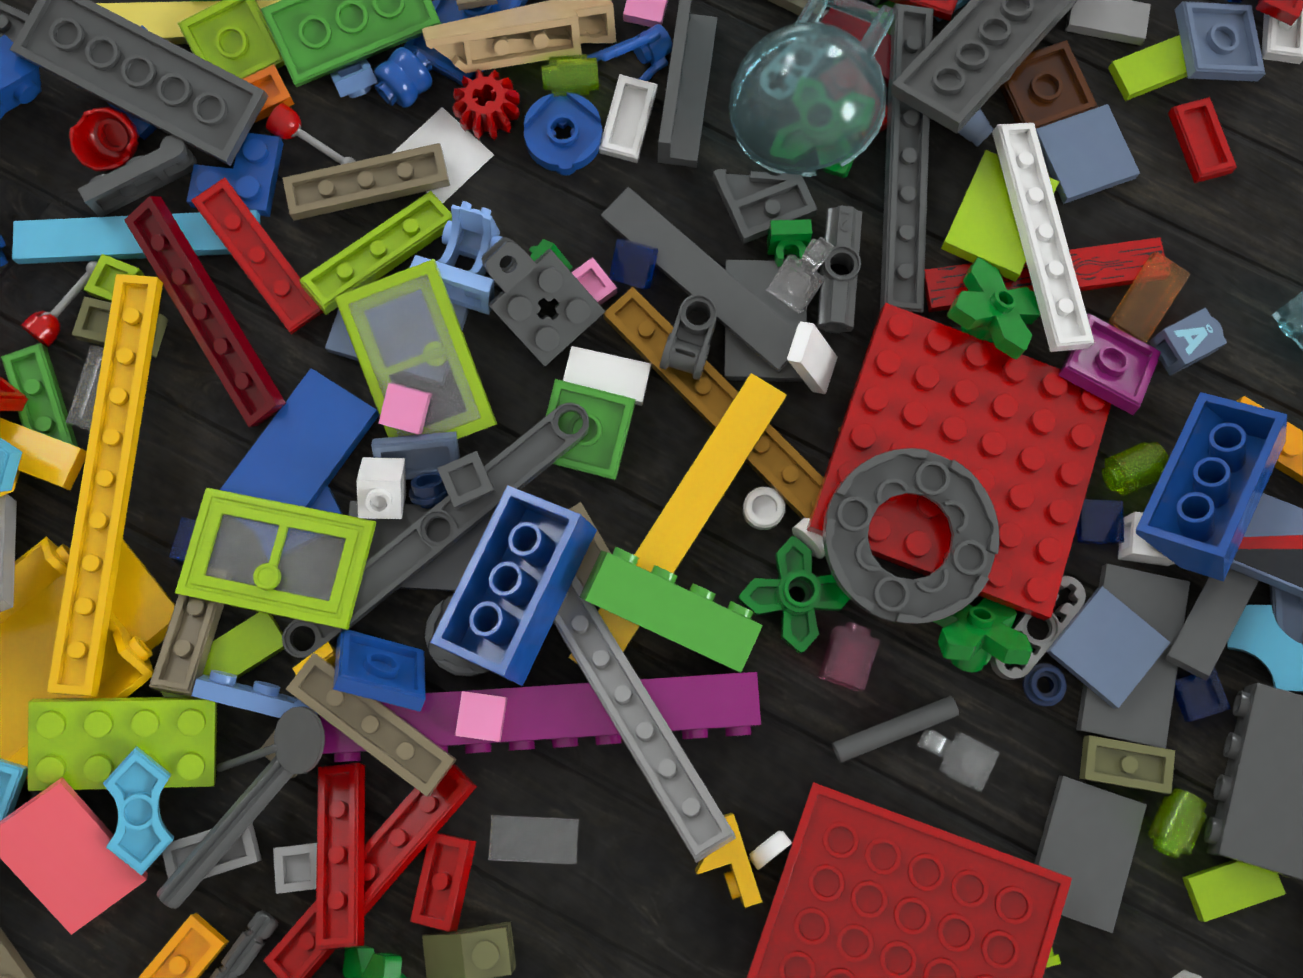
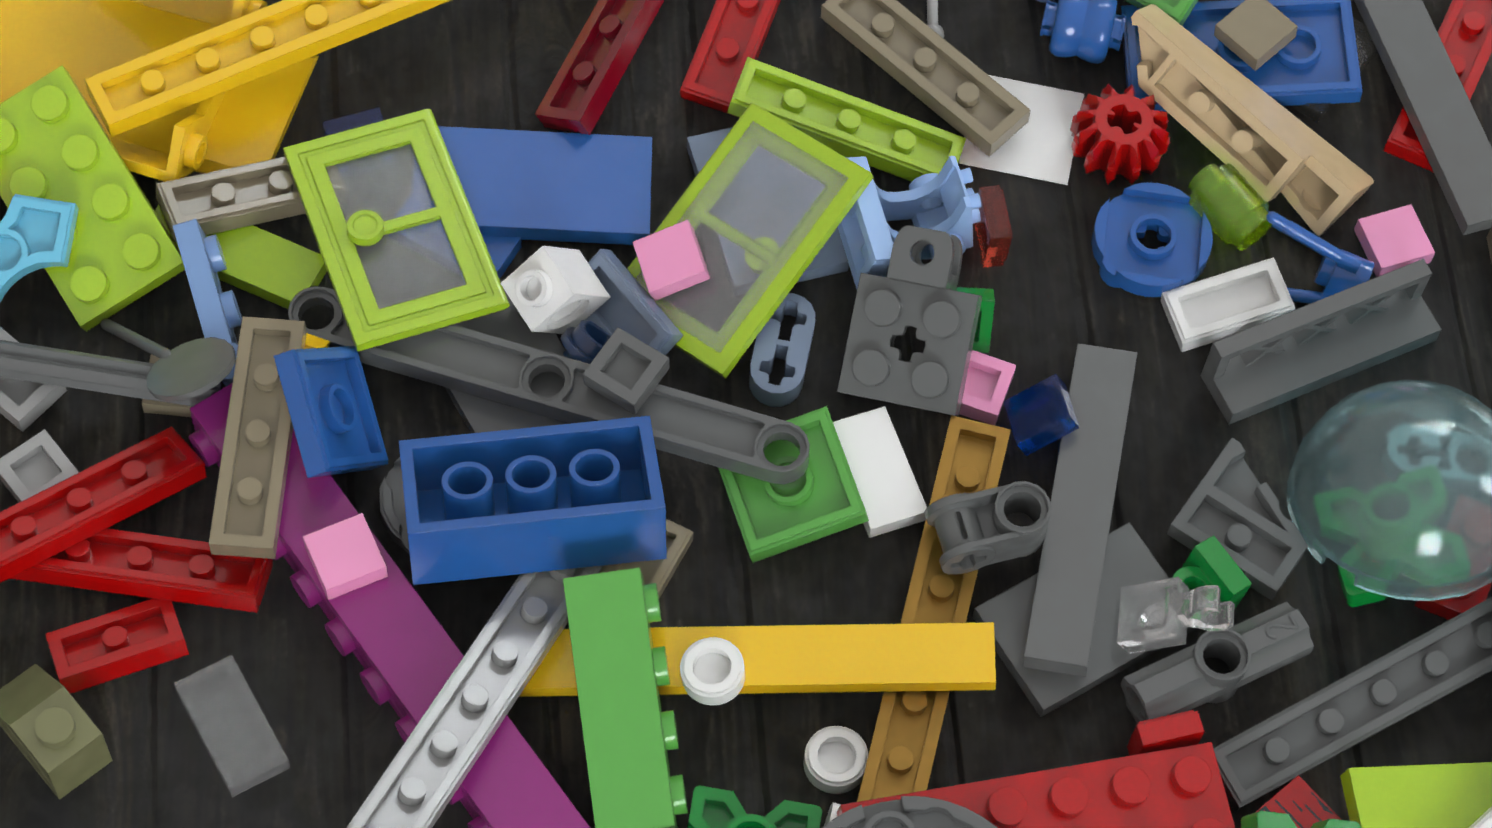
camera: 55 degrees right, 15 degrees down
white tile [787,321,838,394] -> none
none -> white tile [680,637,745,705]
none -> sand blue beam [749,293,815,407]
none -> clear red tile [974,185,1013,268]
none -> red tile [1127,710,1205,756]

